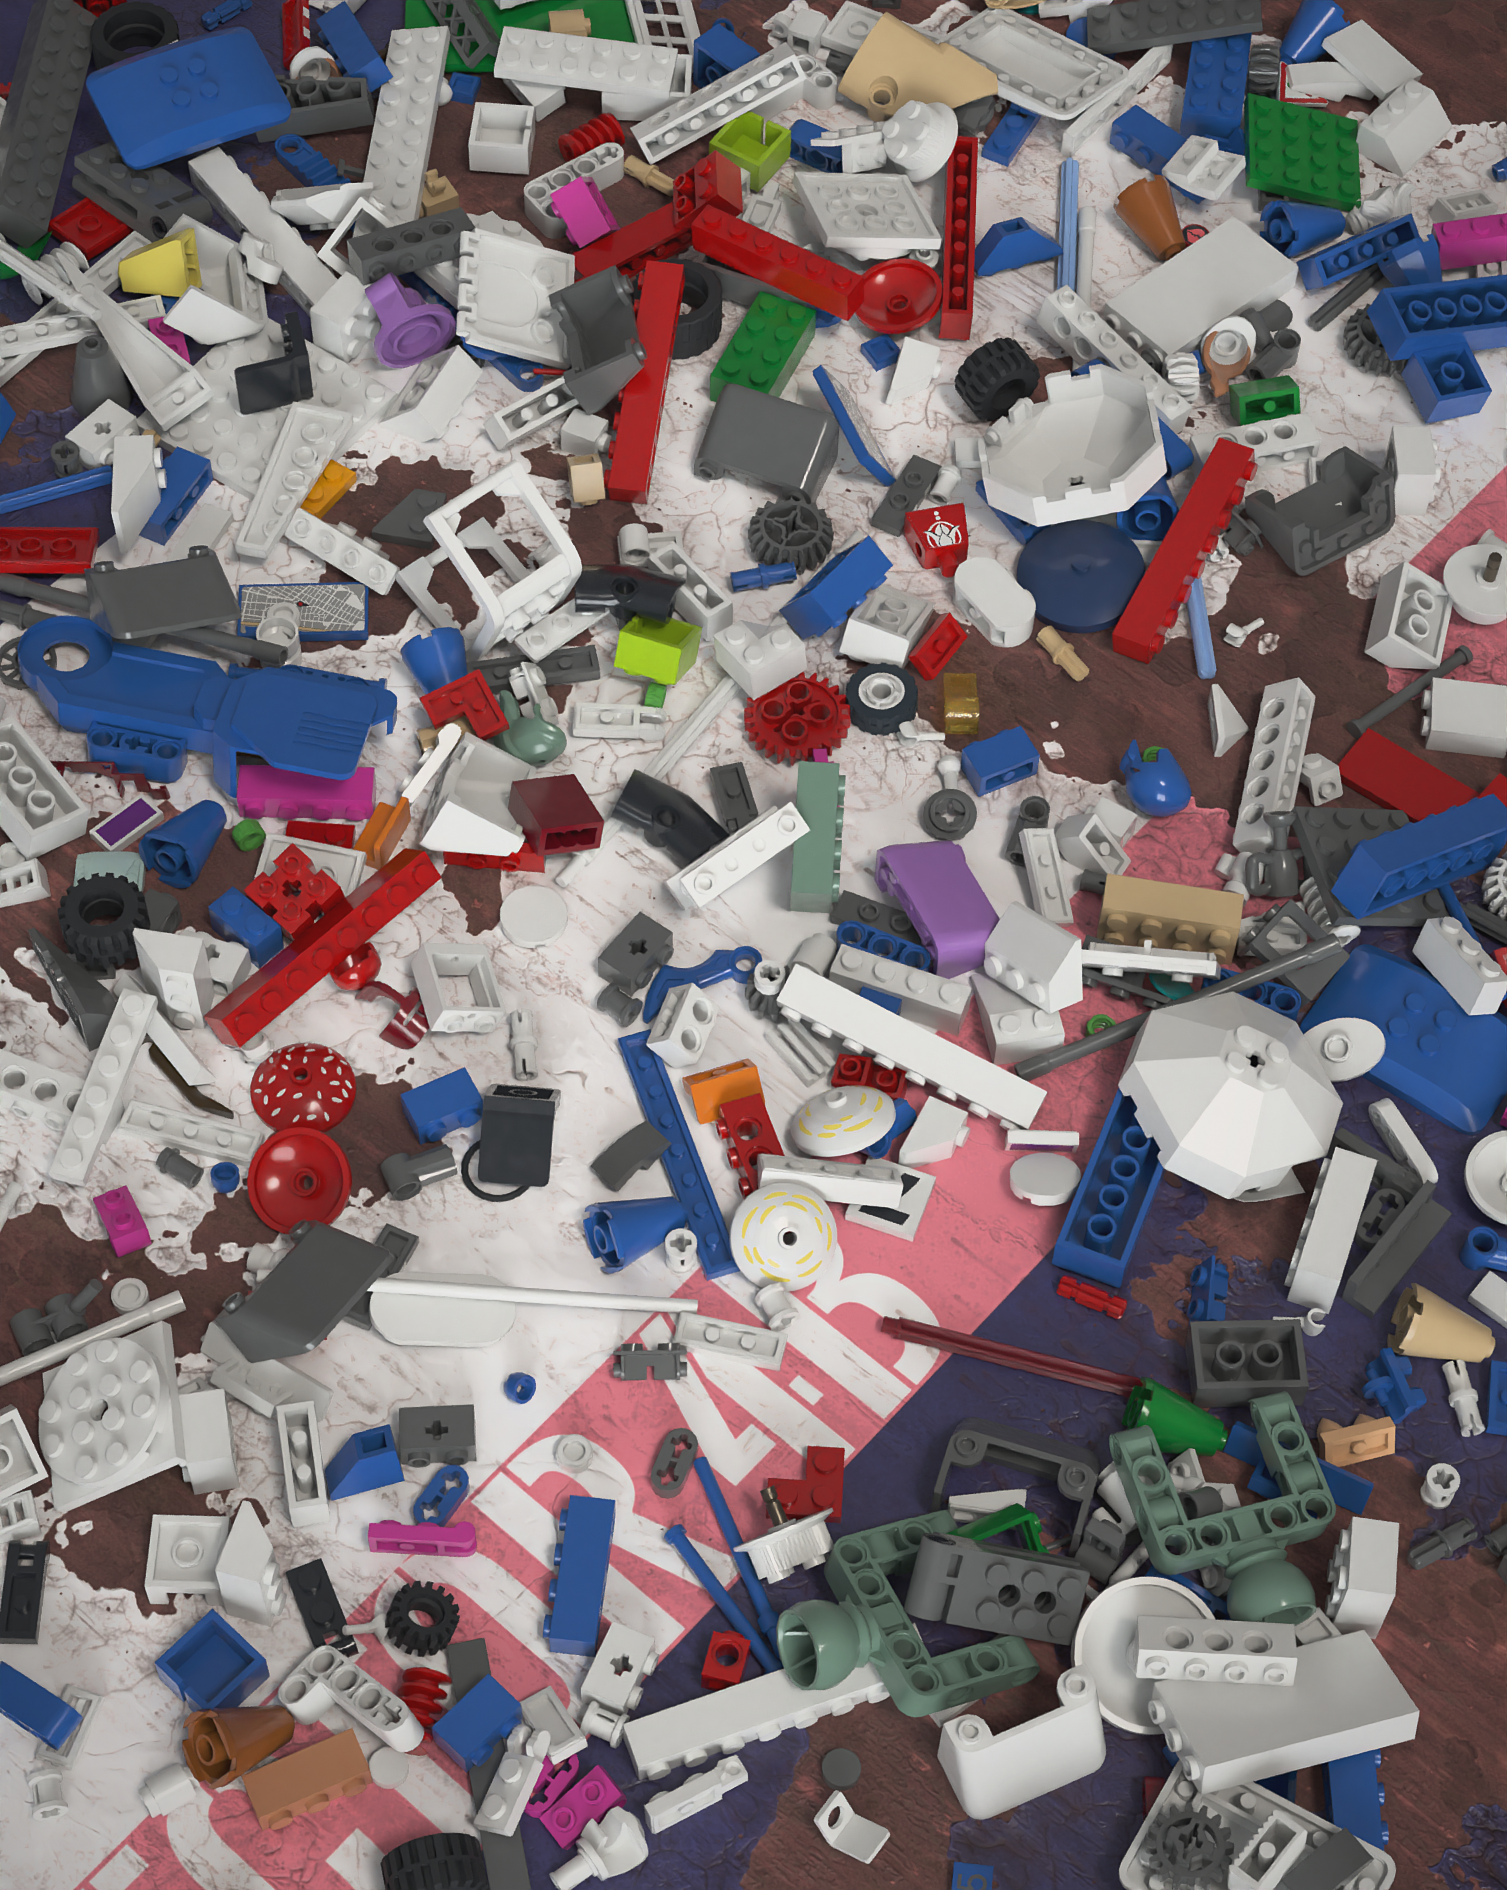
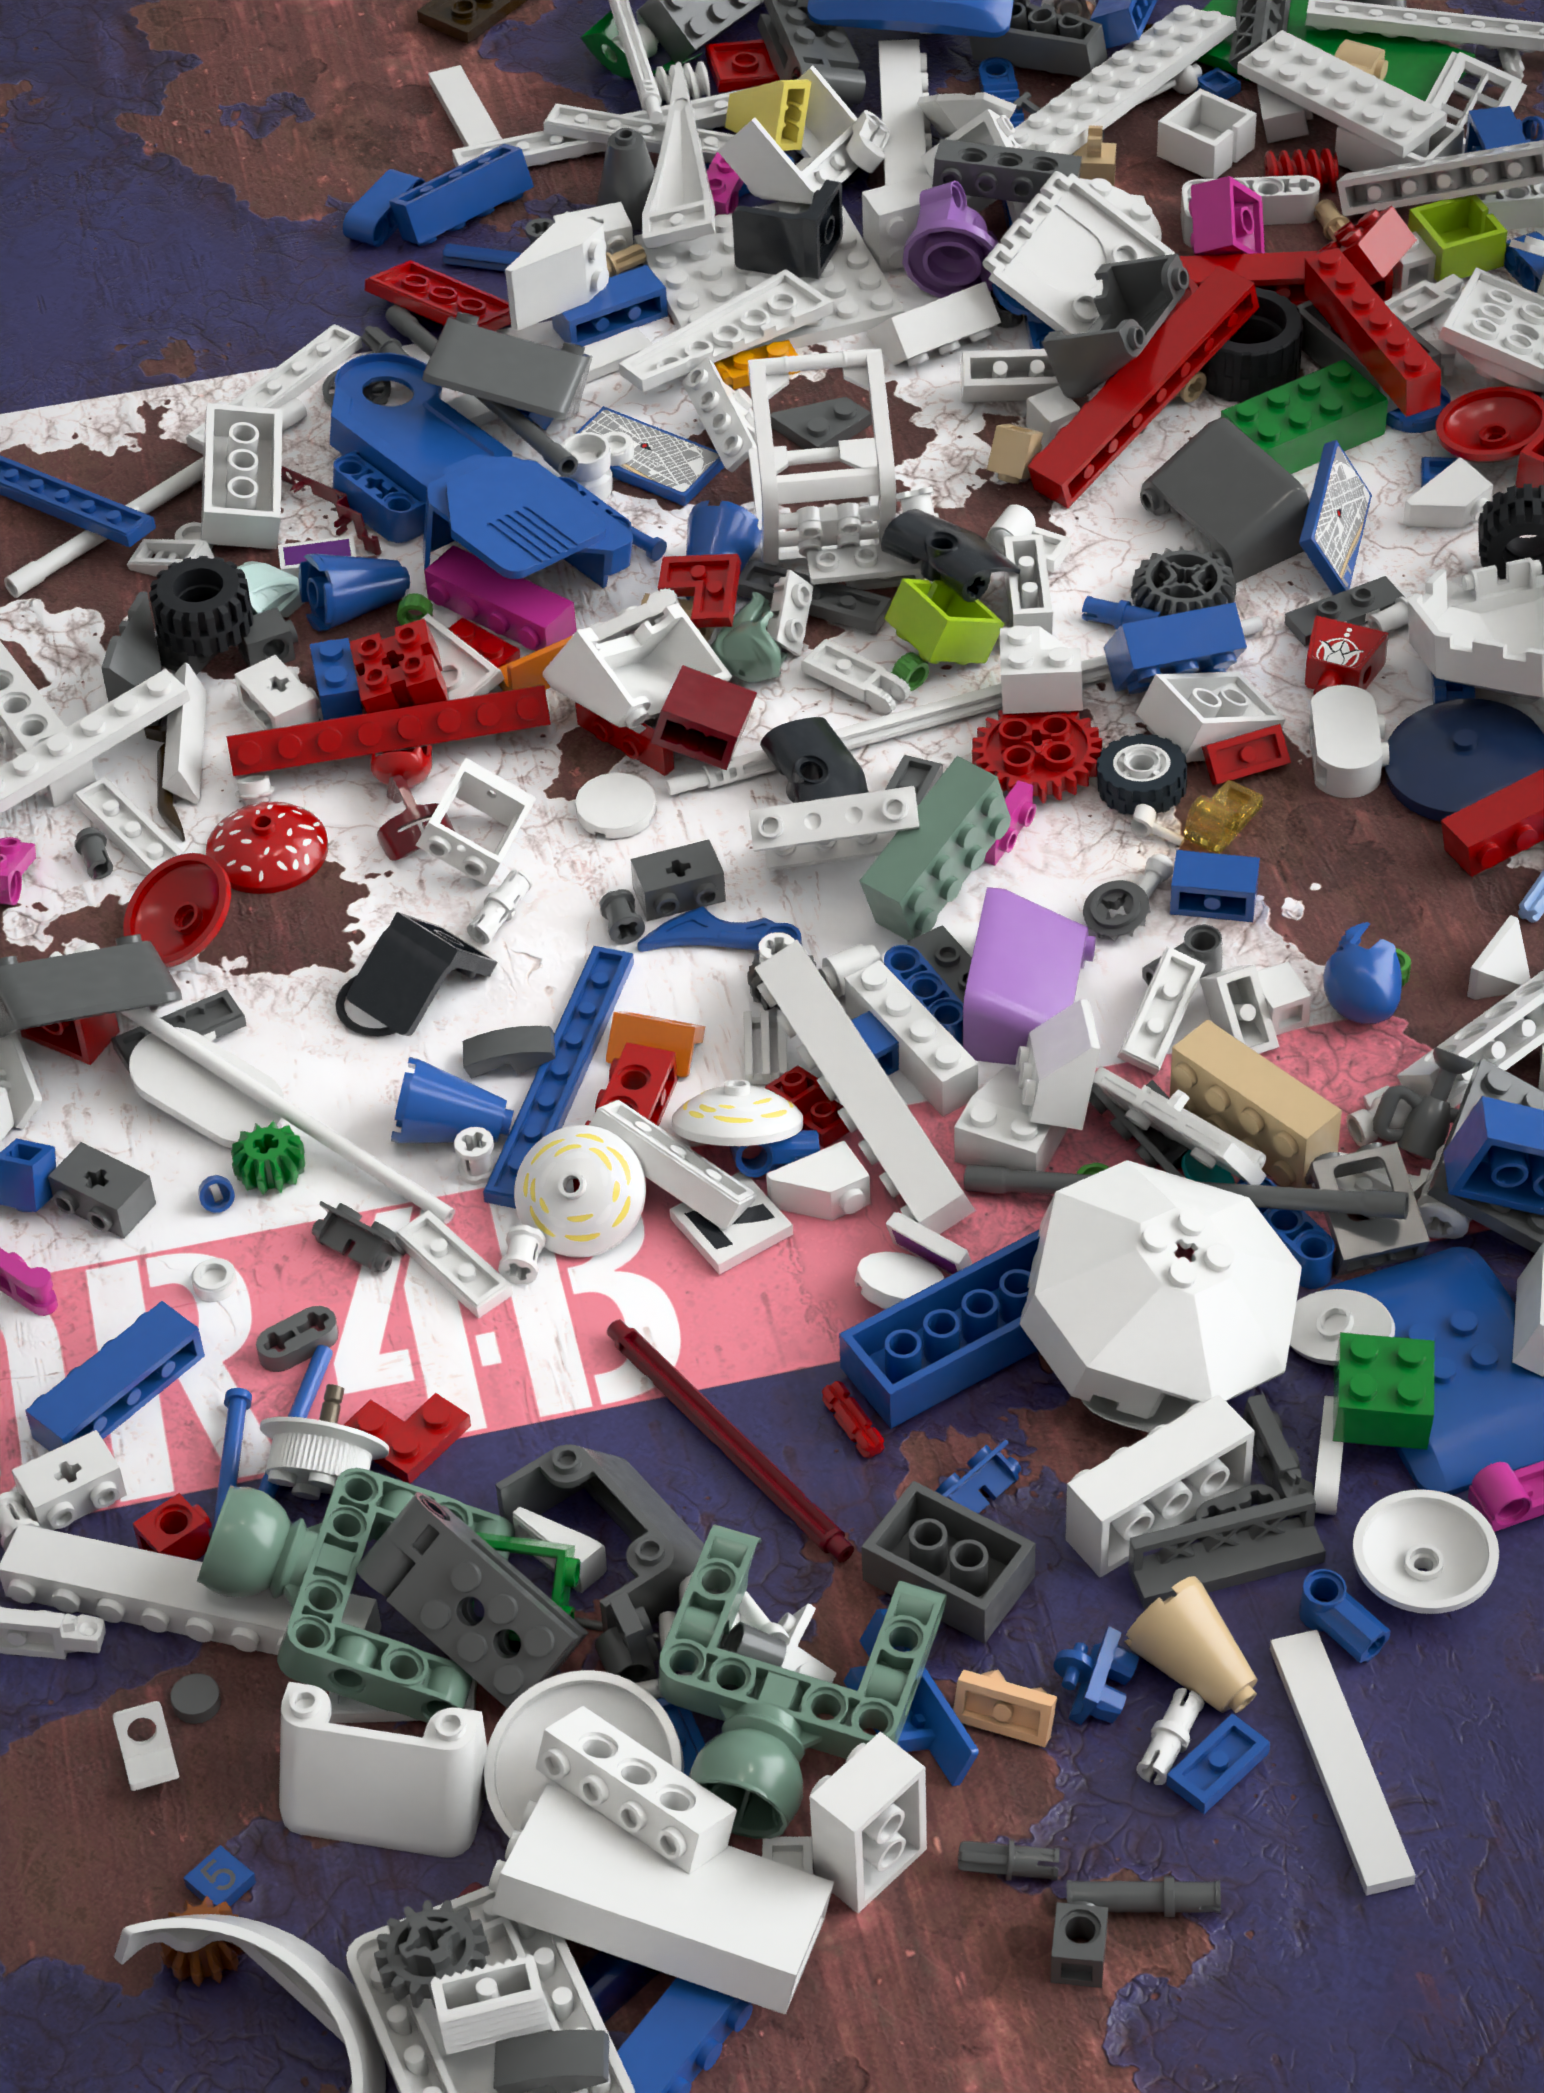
camera: 40 degrees right, 10 degrees down
white slope [133,928,215,1029] -> none
blue hinge [210,1162,240,1194] -> none
dark grey piece [380,1144,457,1201] -> none
blue brick [400,1067,483,1145] -> none
blue beam [413,1465,470,1527] -> none
white brick [646,983,720,1068] -> none
tan axle [1036,626,1089,682] -> none
green cone [1121,1376,1228,1457] -> none
white hand [1273,1308,1326,1336] -> none
white bush [1420,1463,1460,1509] -> none
none -> green gear [231,1120,306,1196]
none -> green brick [1332,1332,1435,1450]

